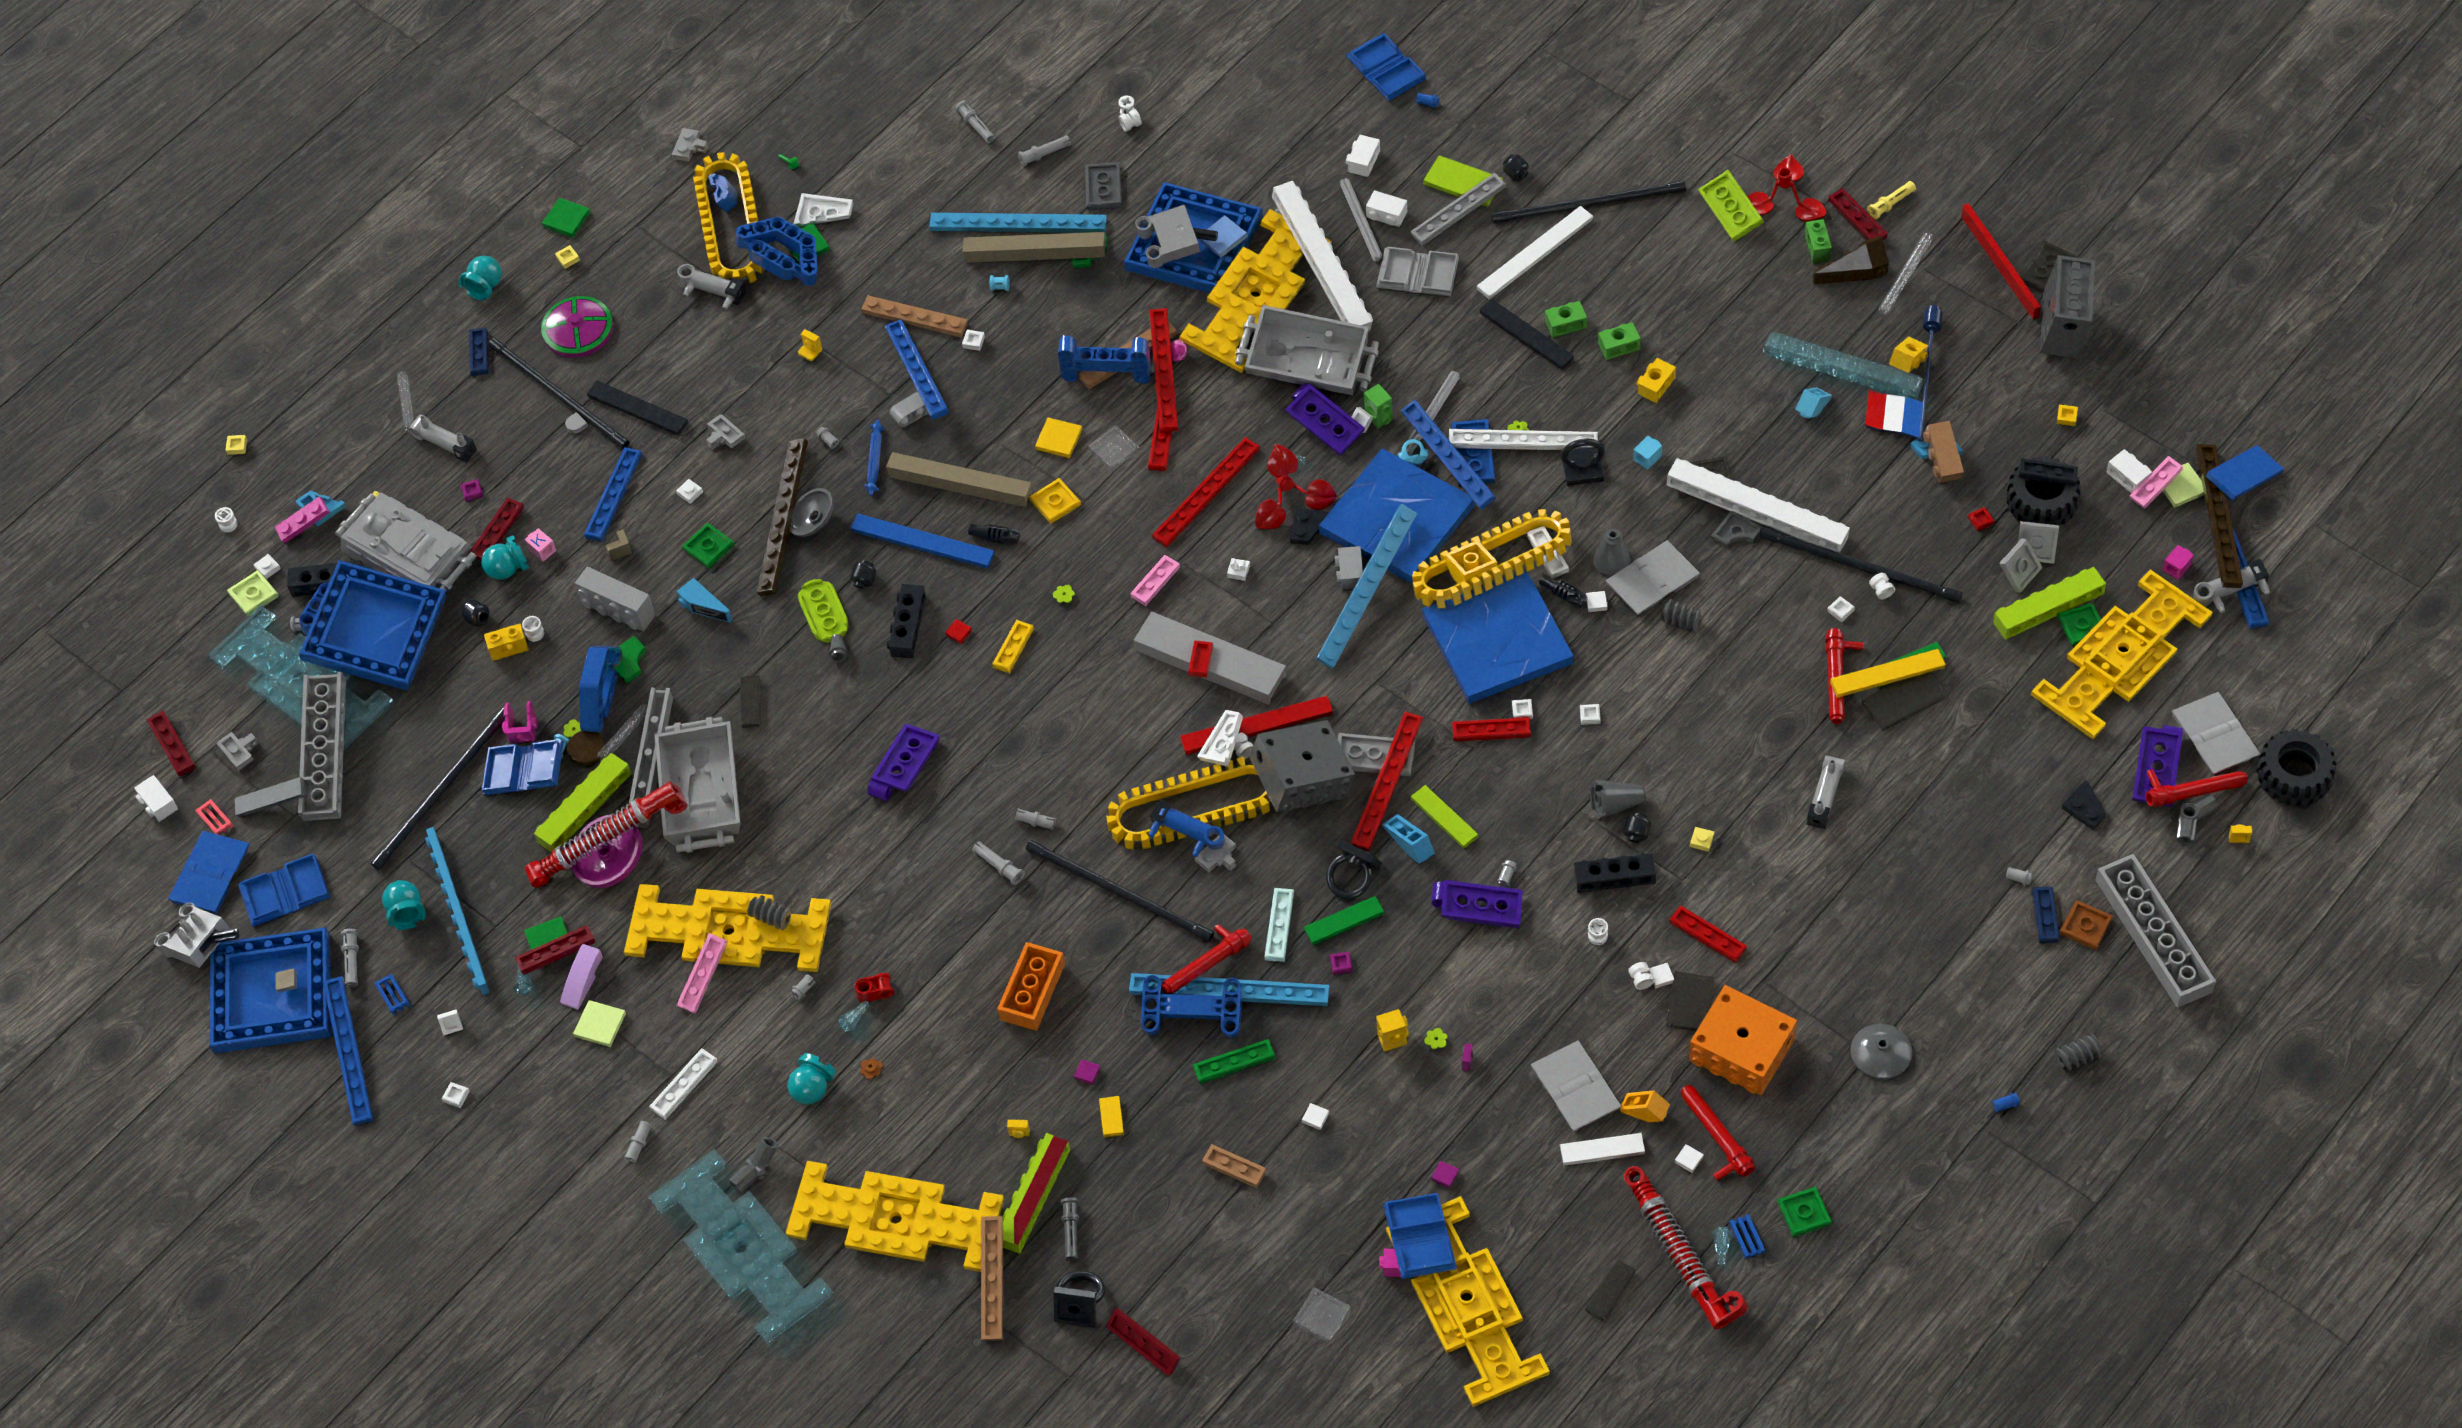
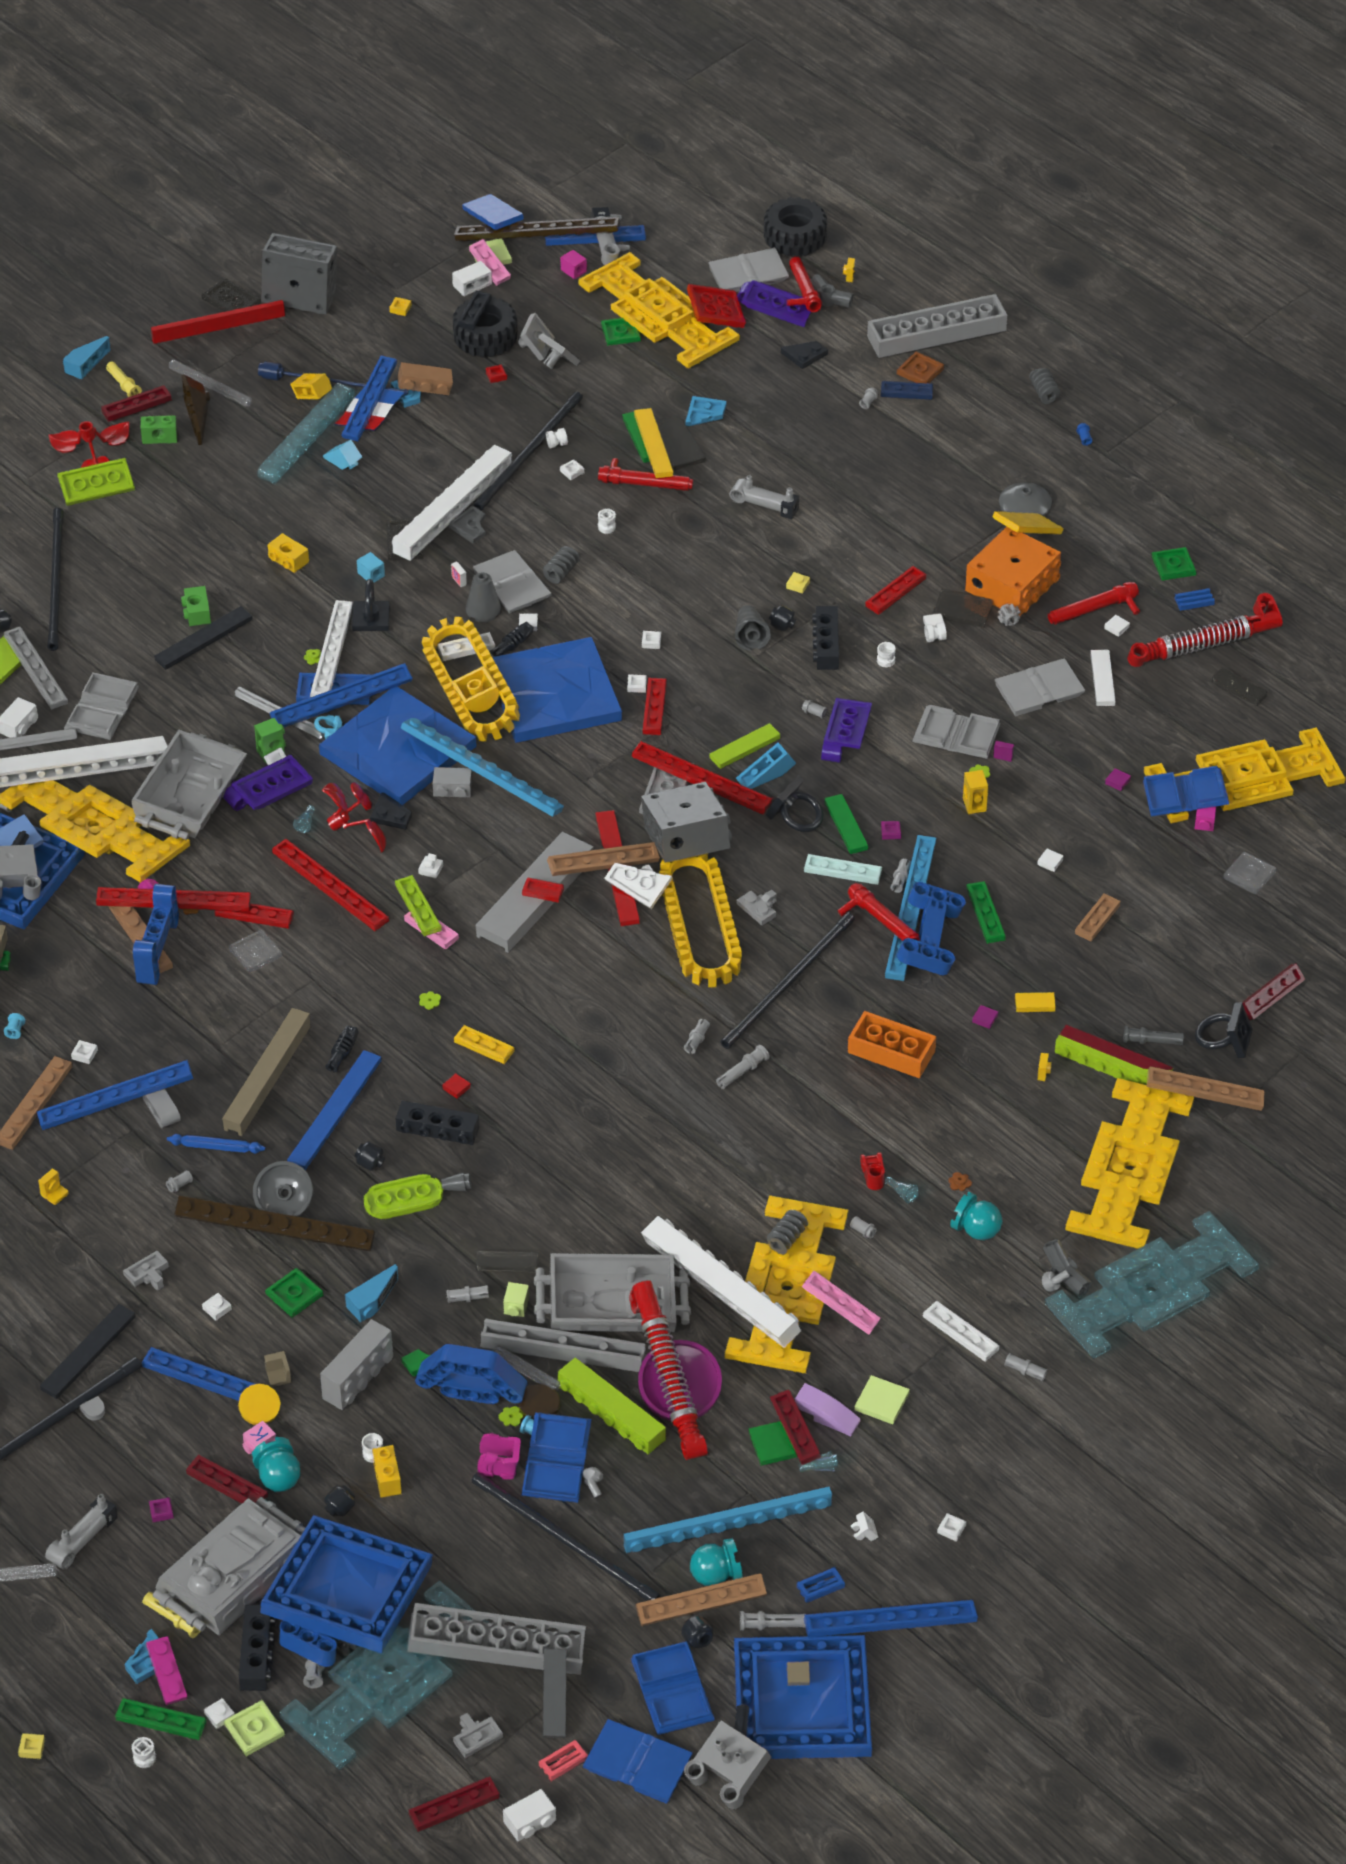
camera: 90 degrees left, 10 degrees down
dark purple hinge [867,723,940,801] -> none
yellow tile [1029,478,1081,524] -> none
yellow tile [1035,418,1082,458] -> none
blue piece [1149,800,1225,857] -> none
white tile [1477,206,1593,300] -> none
bright green brick [1598,322,1641,360] -> none
light orange slope [1619,1091,1670,1123] -> none
clear light blue cone [1712,1227,1733,1266] -> none
lime brick [1993,567,2106,640] -> none
none -> dark azure slope [63,336,111,379]
none -> green tile [115,1698,206,1740]
none -> yellow tile [238,1384,280,1425]
none -> blue tile [342,355,397,441]
none -> lime tile [395,875,442,937]
none -> light grey pin [447,1285,489,1303]
none -> white tile [451,562,467,587]
none -> yellowish green brick [503,1282,529,1317]
none -> medium nougat plate [547,842,660,876]
none -> light grey plate [582,1467,603,1498]
none -> white wheel [598,509,616,534]
none -> medium nougat plate [636,1573,767,1626]
none -> white brick [641,1216,801,1348]
none -> black head [681,1616,714,1648]
none -> dark azure wing [686,396,726,426]
none -> red plate [687,284,746,328]
none -> light grey pin [891,859,911,893]
none -> light grey piece [913,705,1000,759]
none -> yellow tile [993,511,1064,534]
none -> light grey gear [998,604,1021,626]
none -> light grey plate [1042,1270,1070,1292]

